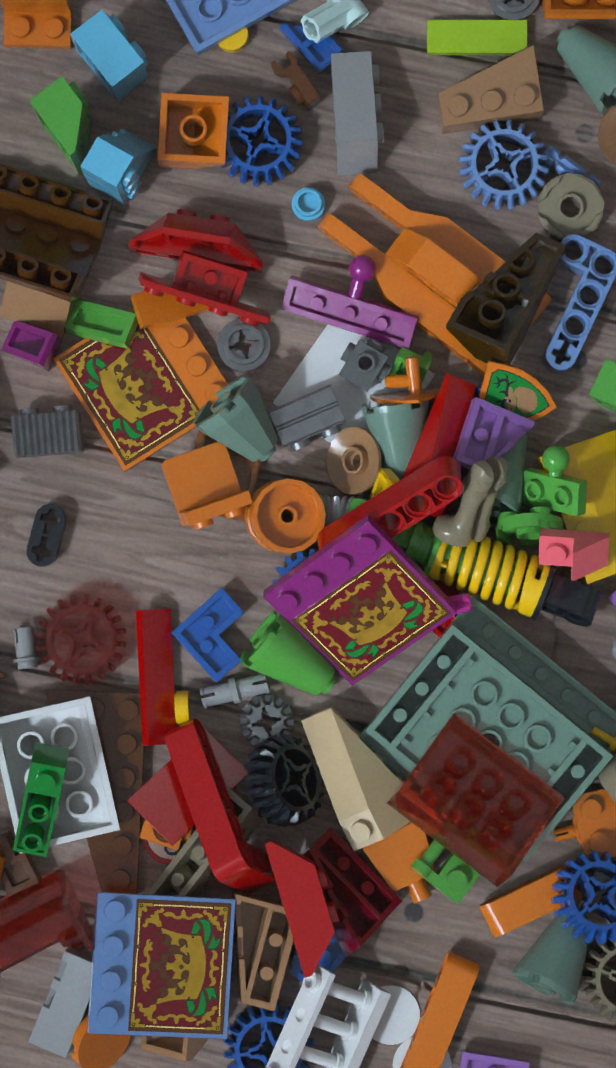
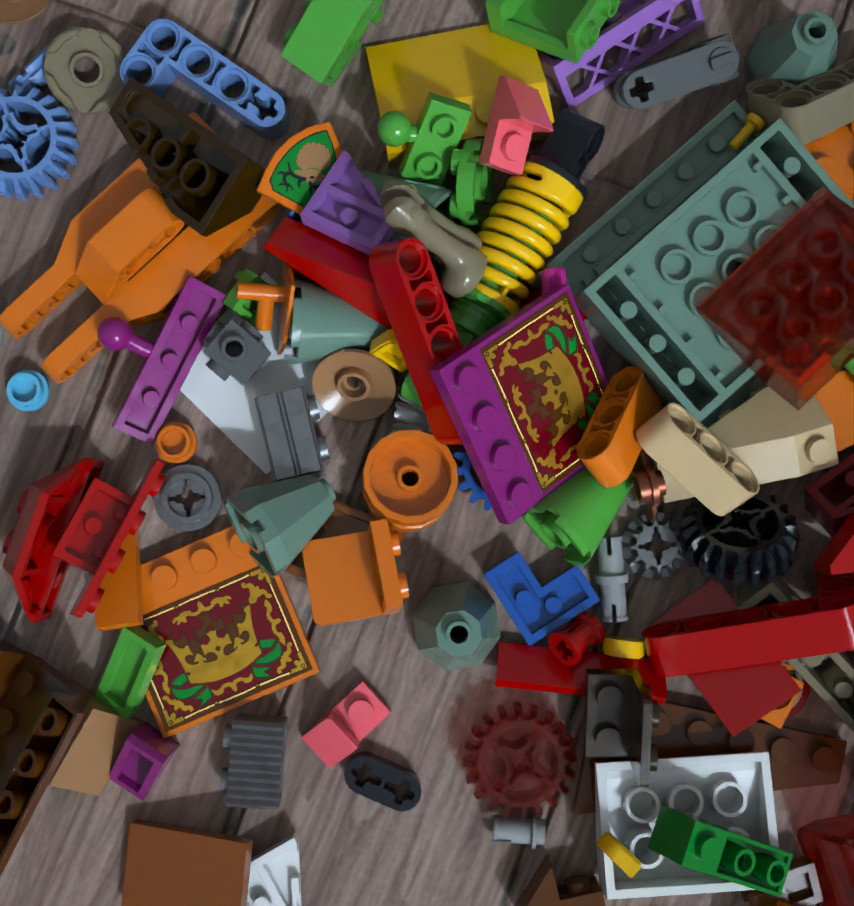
camera: 90 degrees left, 0 degrees up
none -> orange plate [155,422,198,464]
none -> coral slope [301,679,391,769]
none -> sand green cone [412,581,501,671]
none -> red bush [548,611,605,666]
none -> orange beam [576,366,662,488]
none -> dark brown bracket [583,669,660,787]
none -> yellow tile [595,832,642,879]
none -> copper plate [632,449,666,522]
none -> tan beam [636,402,760,516]

